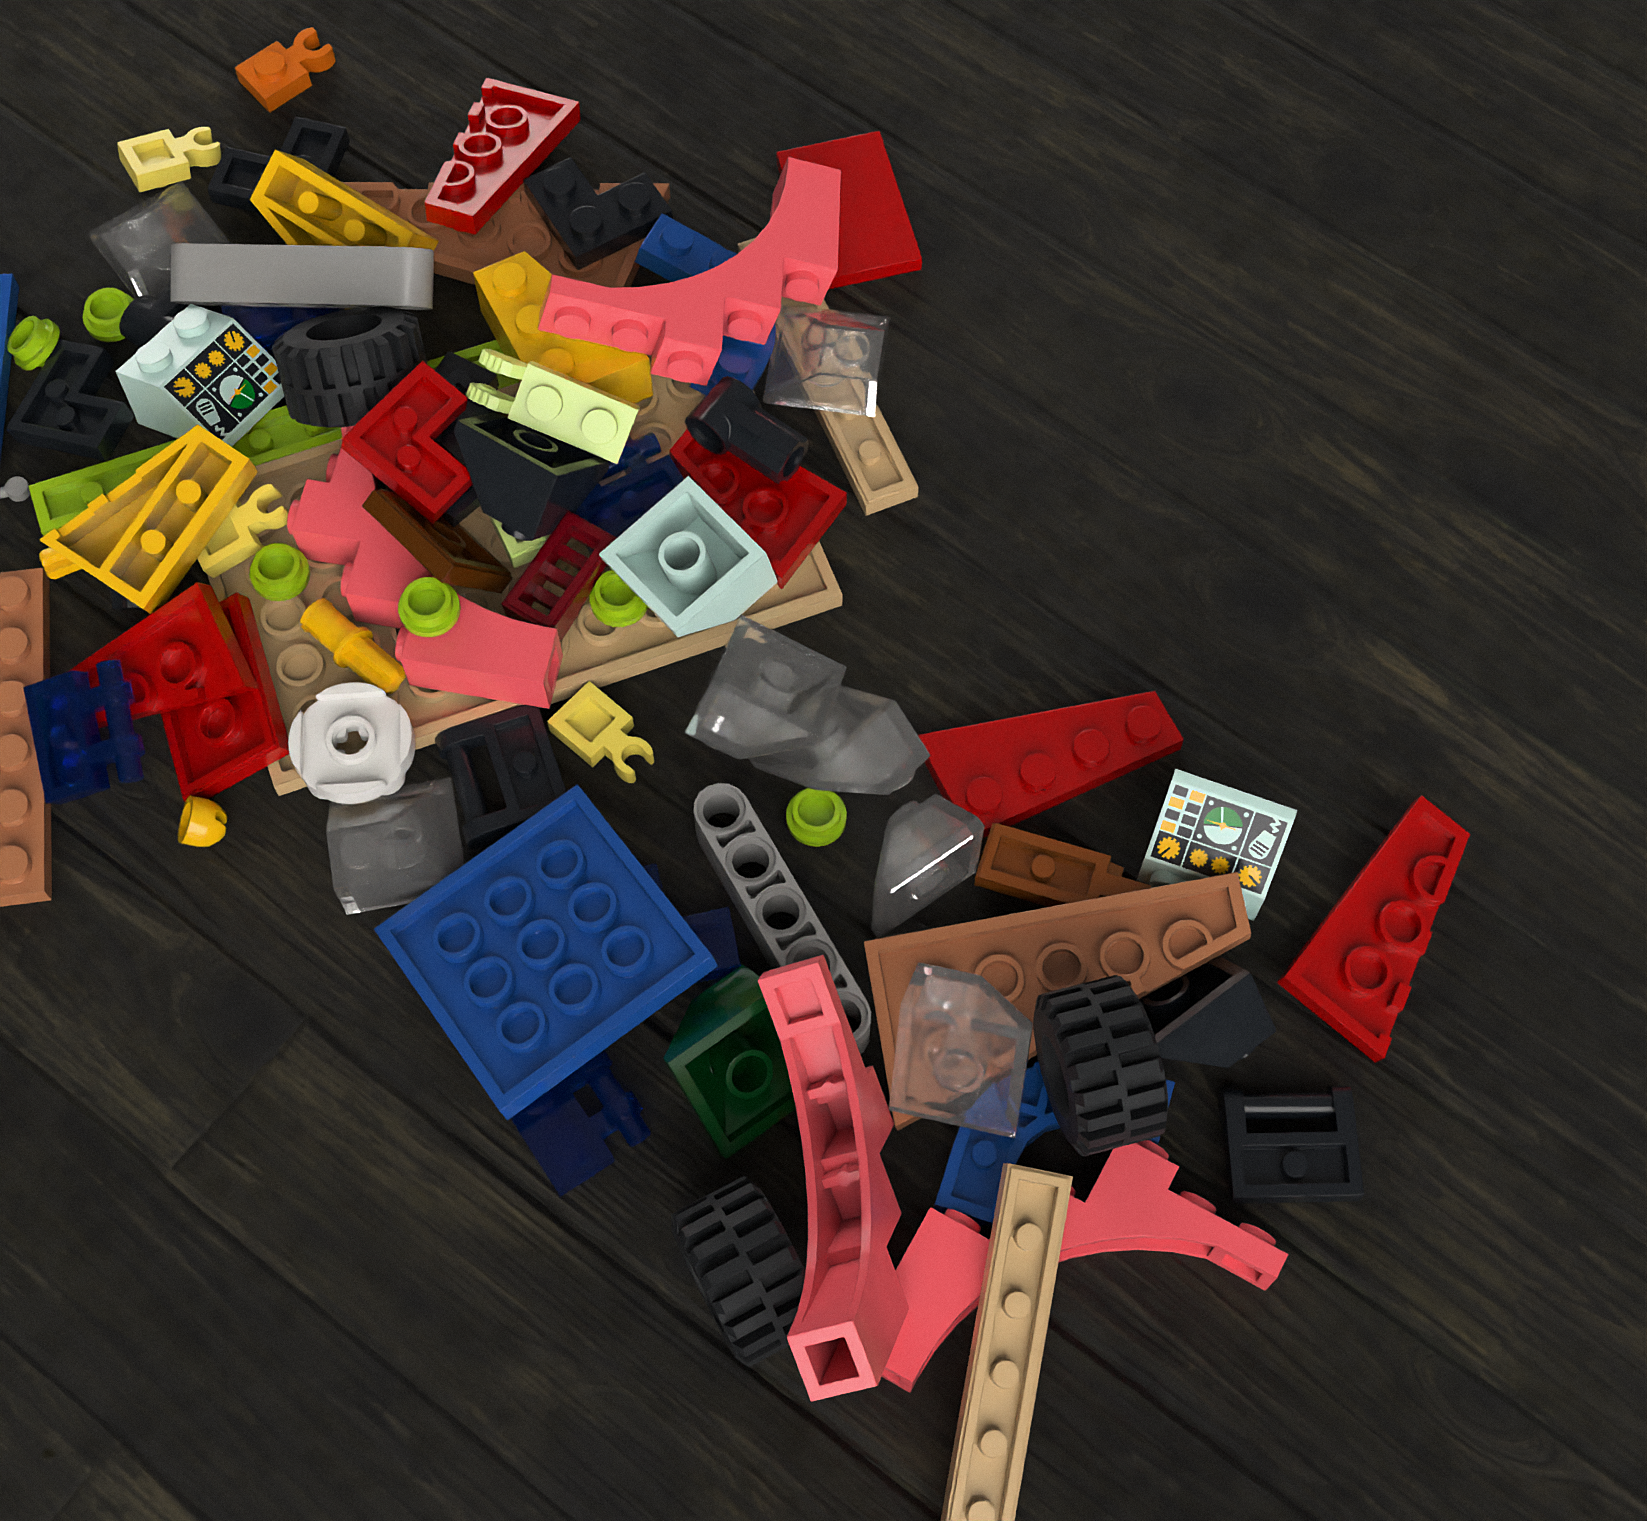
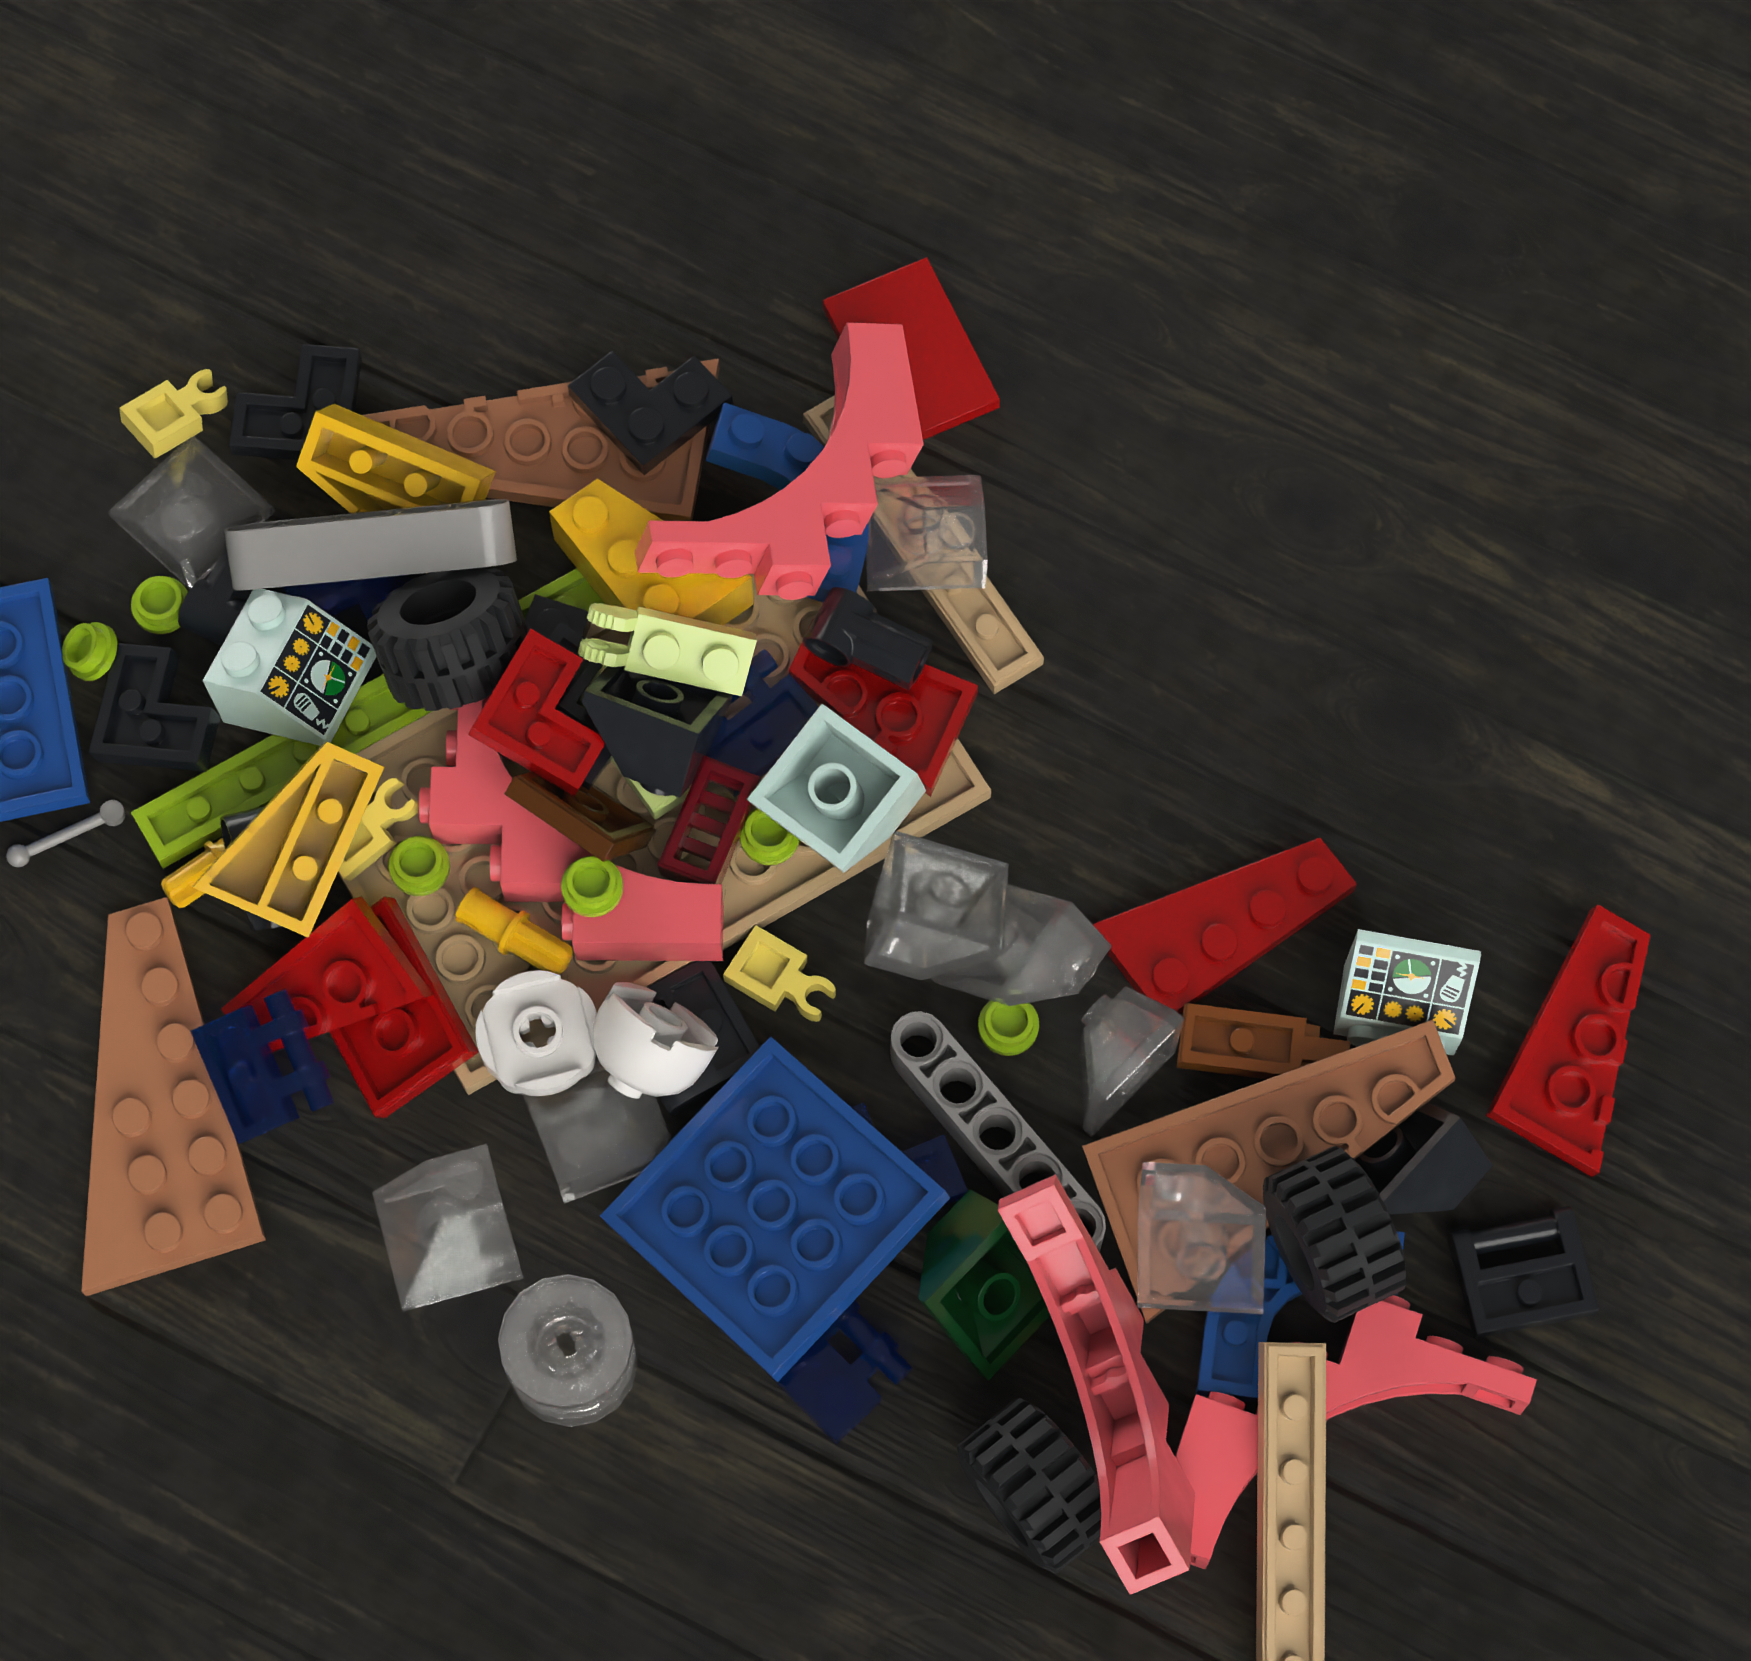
camera: 10 degrees left, 5 degrees up
yellow hinge [178,795,227,847] -> none
orange plate [234,27,336,113] -> none
red wing [424,78,581,235] -> none
none -> clear slope [372,1144,524,1312]
none -> clear wheel [498,1274,638,1427]
none -> white cylinder [592,982,718,1099]

